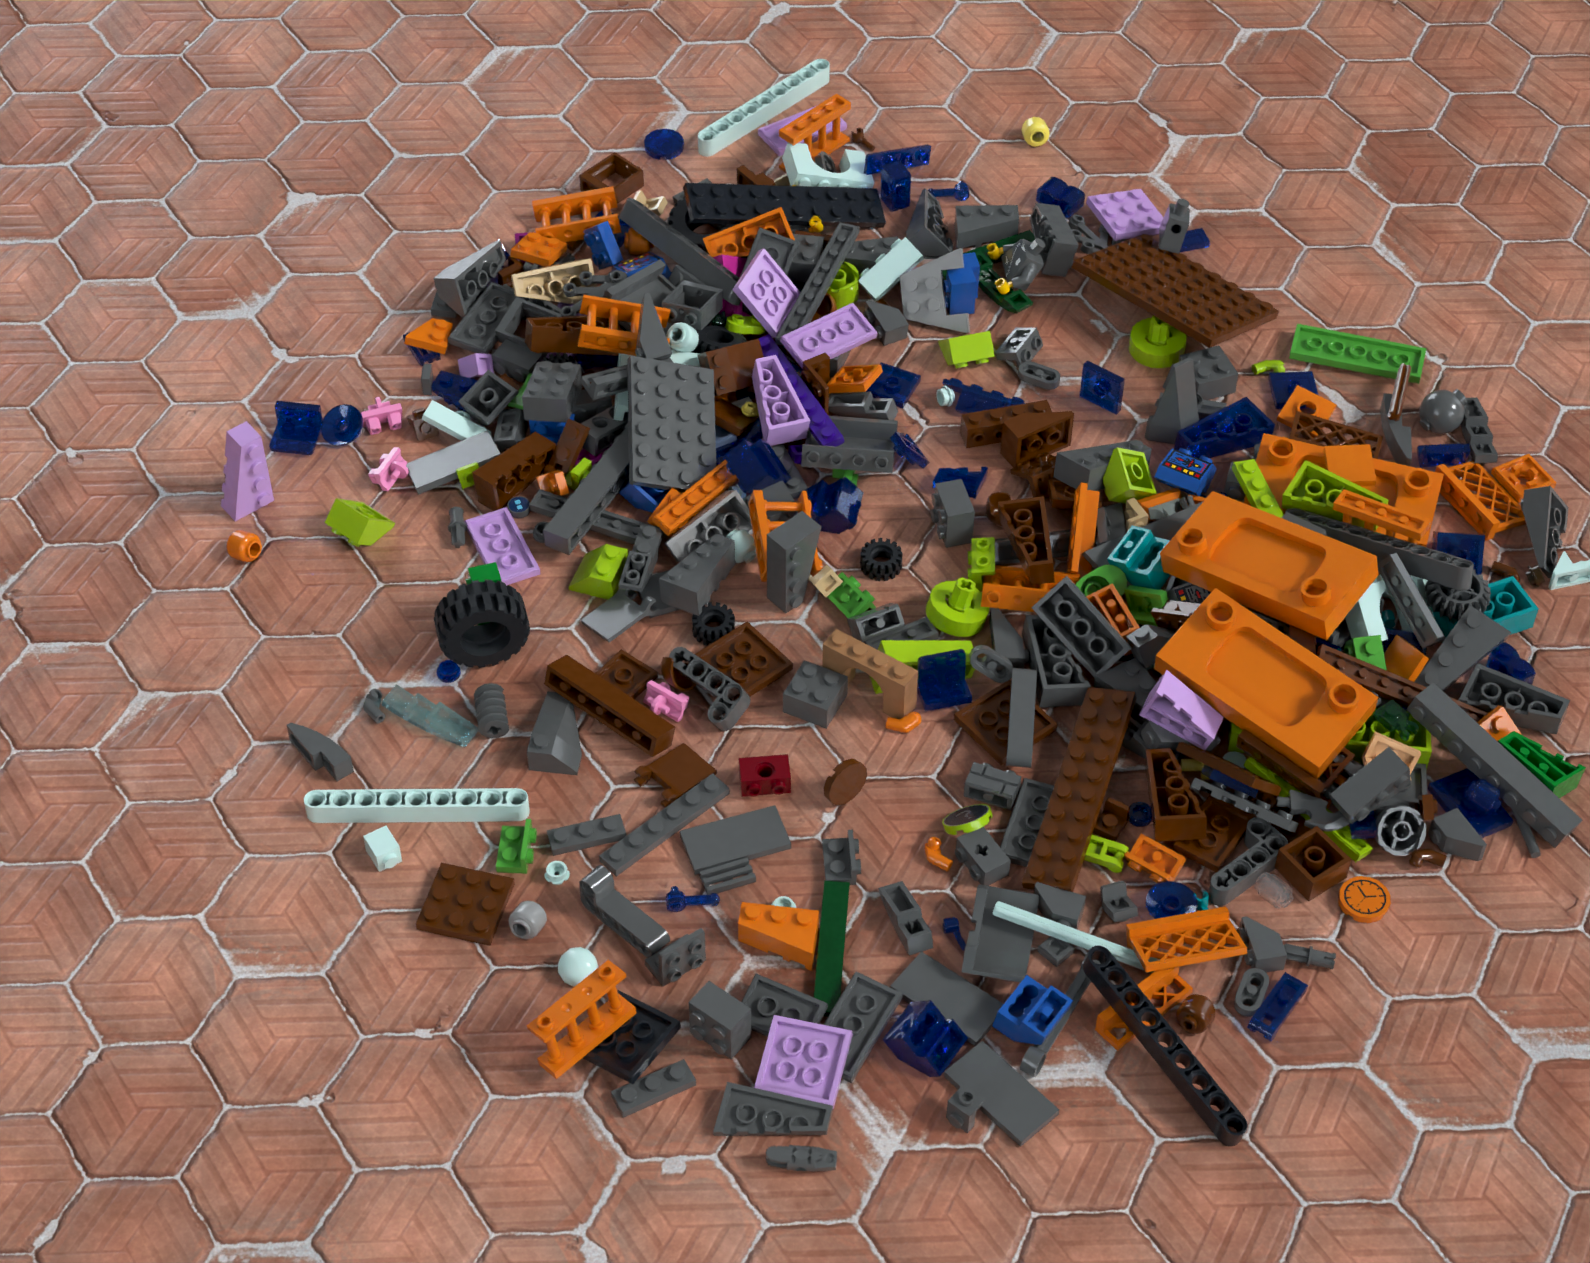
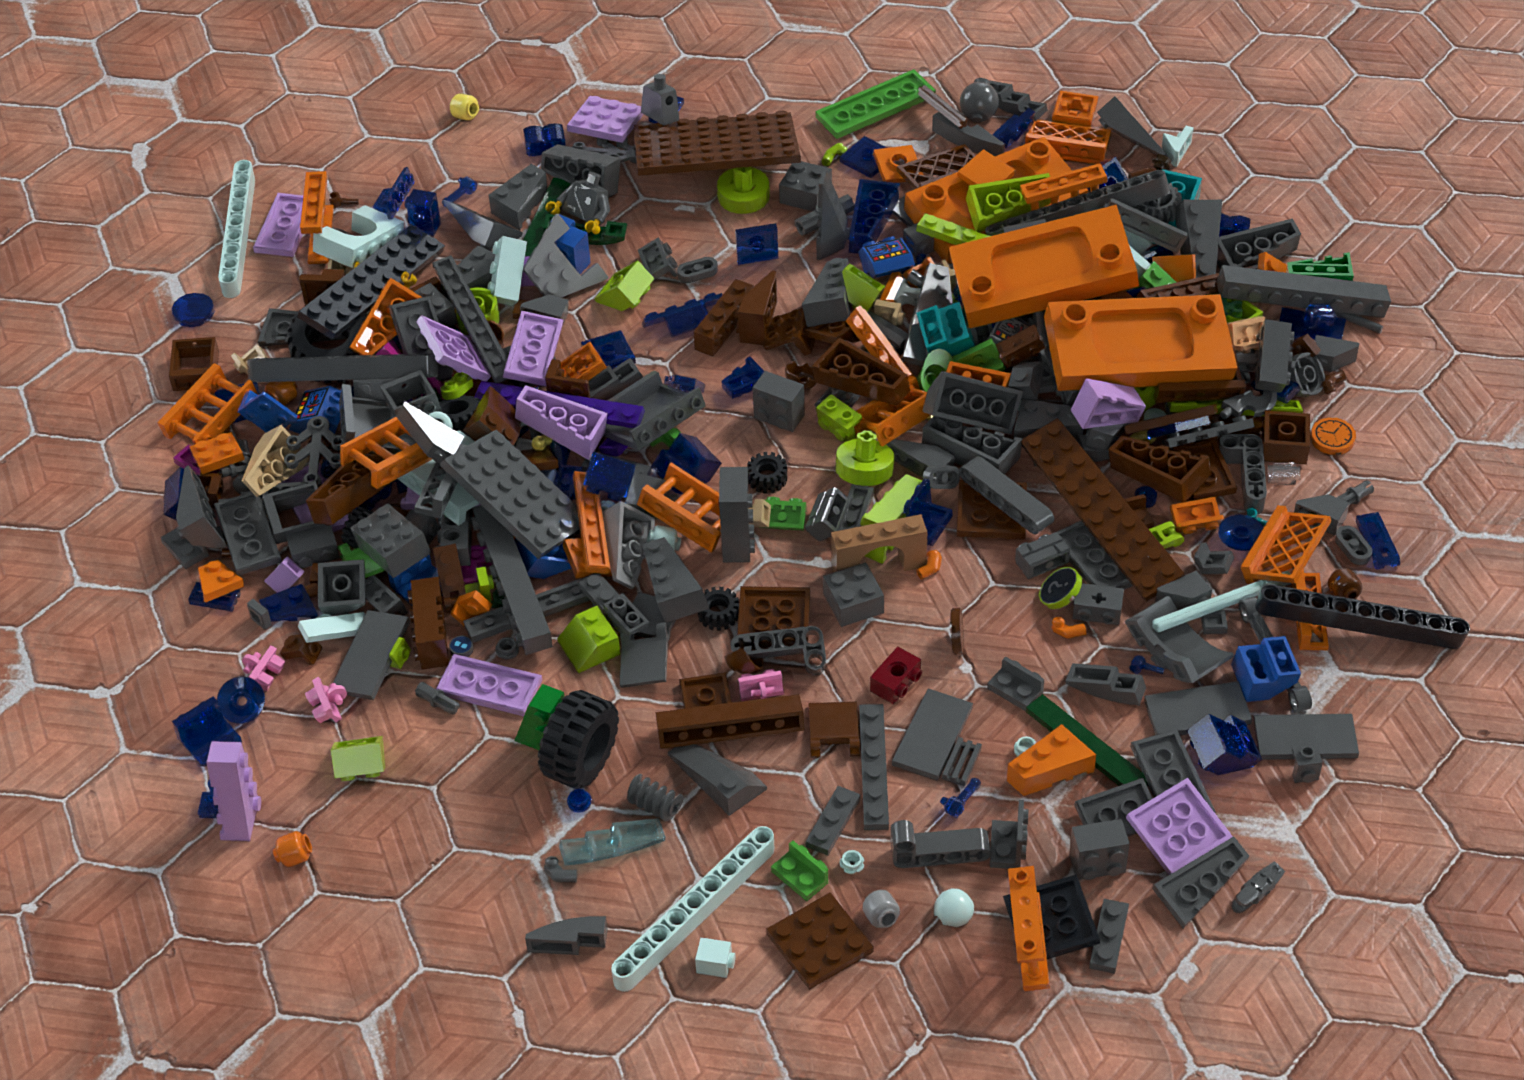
camera: 45 degrees left, 0 degrees up
light aqua plate [936,386,955,407] -> none

